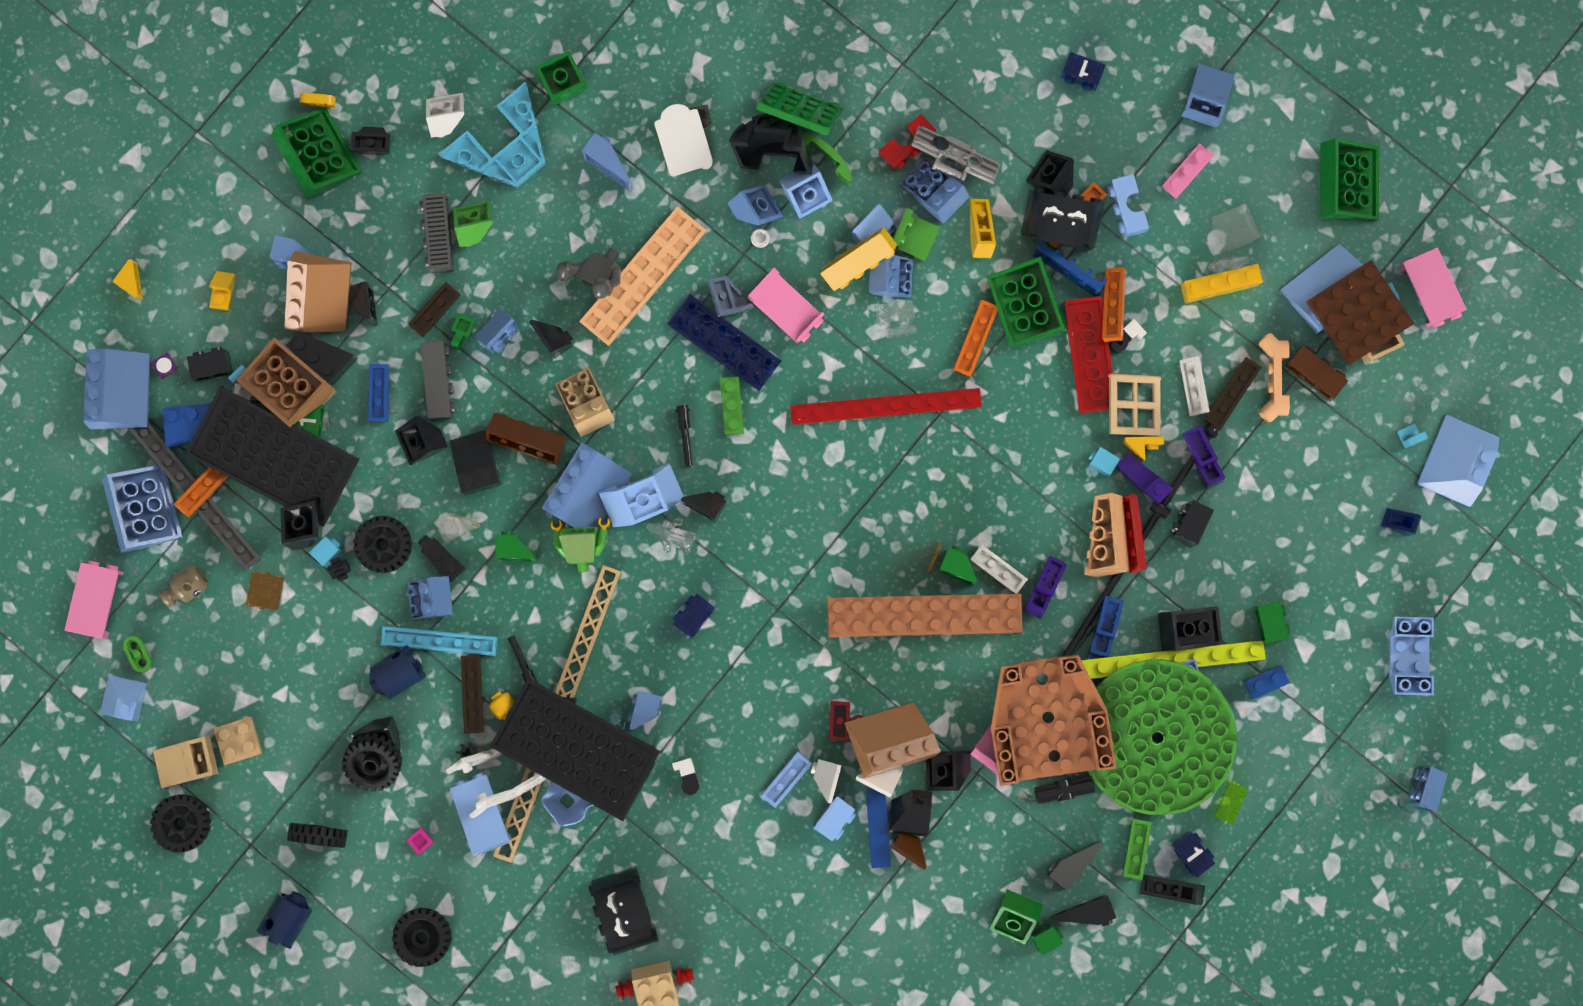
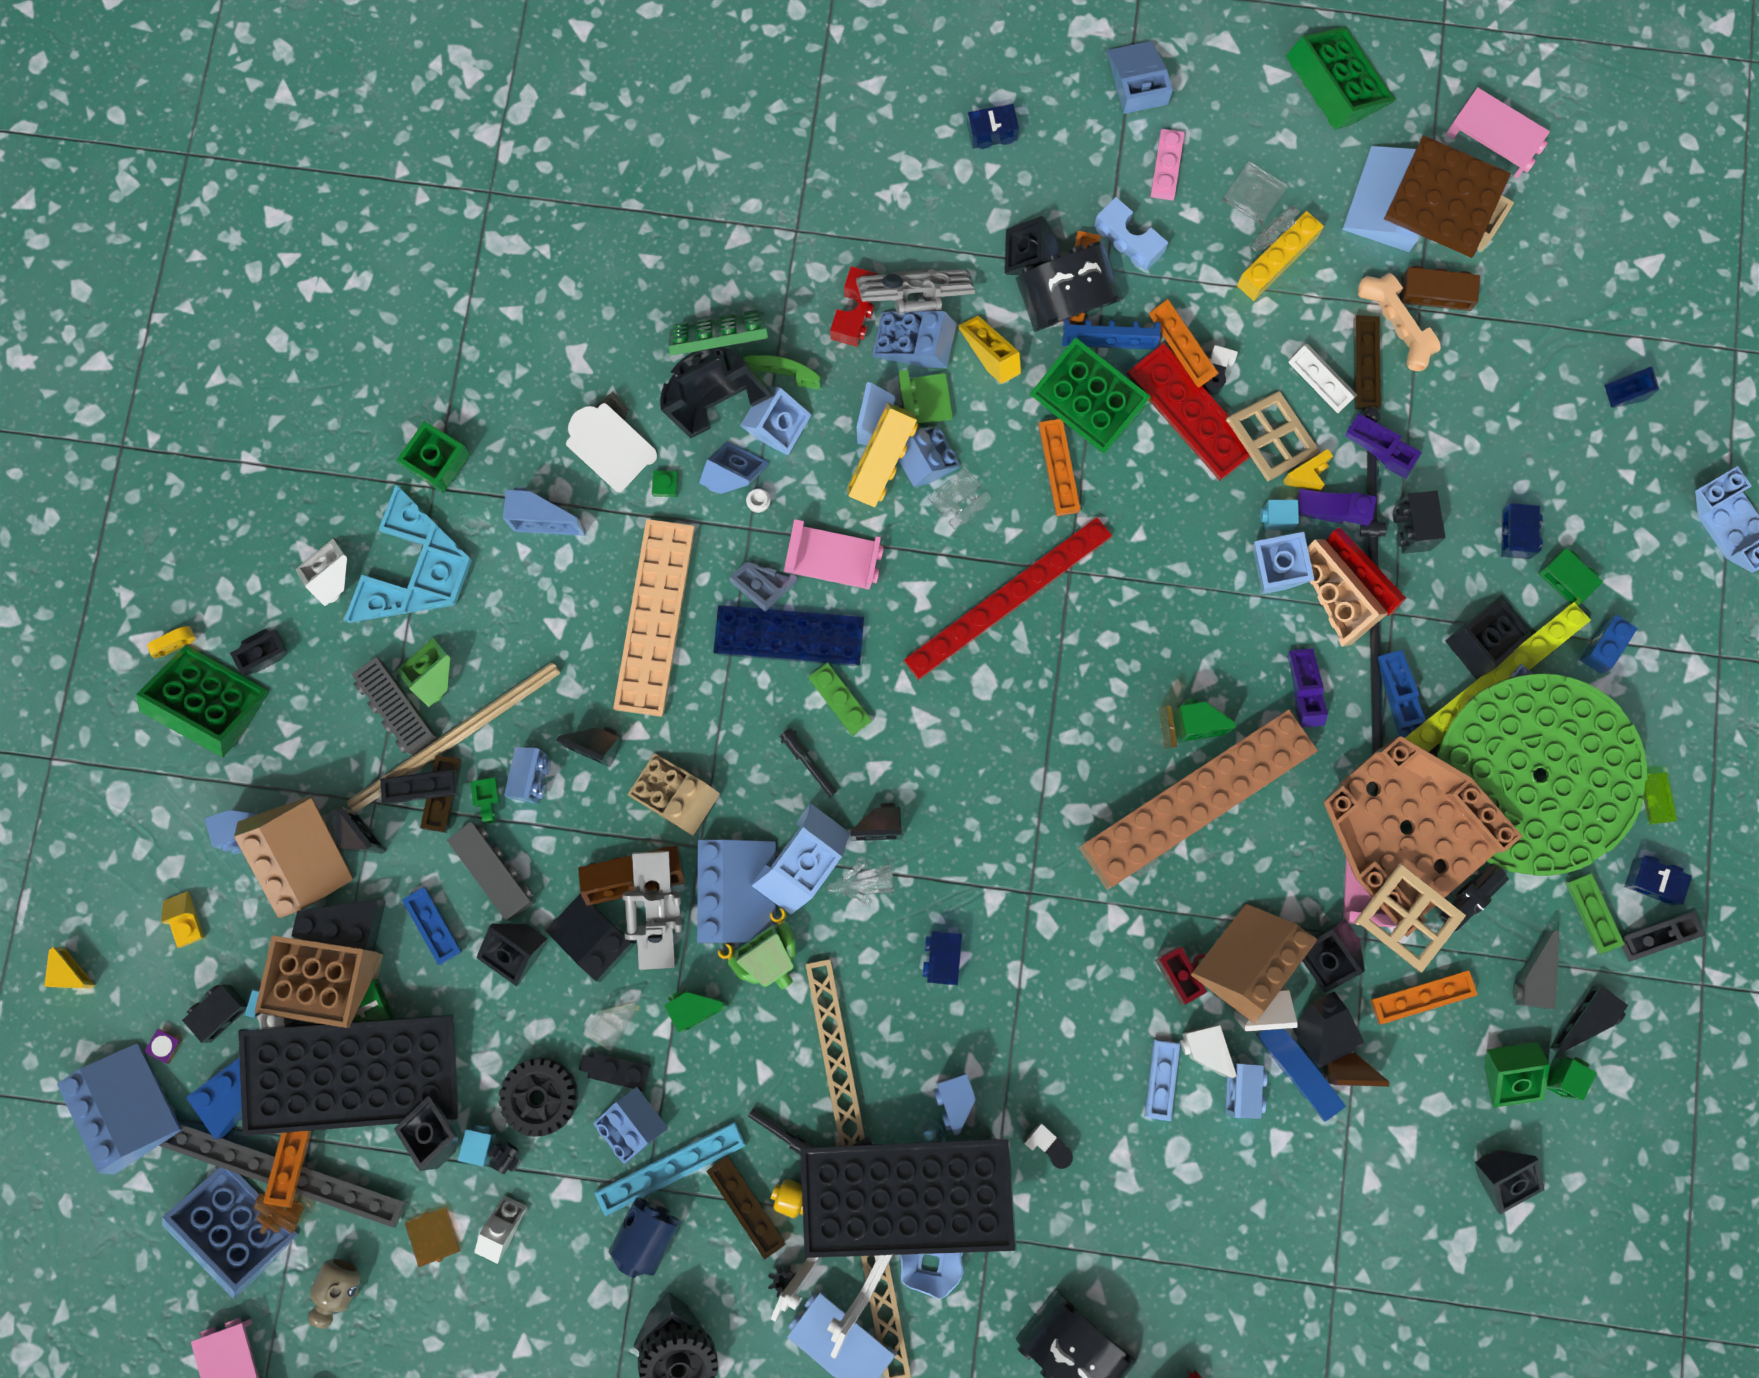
camera: 30 degrees left, 5 degrees down
dark grey torso [556,248,621,299] -> none
white plate [970,544,1028,594] -> none
medium azure bracket [1397,424,1428,449] -> none
light blue slope [1417,414,1499,507] -> none
none -> clear orange hips [254,1193,304,1235]
none -> tan axle [347,662,560,812]
none -> black tile [380,769,458,804]
none -> white slope [474,1195,527,1264]
none -> light grey piece [622,851,682,970]
none -> green plate [652,471,678,497]
none -> light blue slope [1252,532,1314,594]
none -> tan window [1355,863,1466,973]
none -> orange plate [1370,970,1478,1025]
none -> black slope [1475,1150,1545,1215]
none -> clear blue brick [1501,503,1543,559]

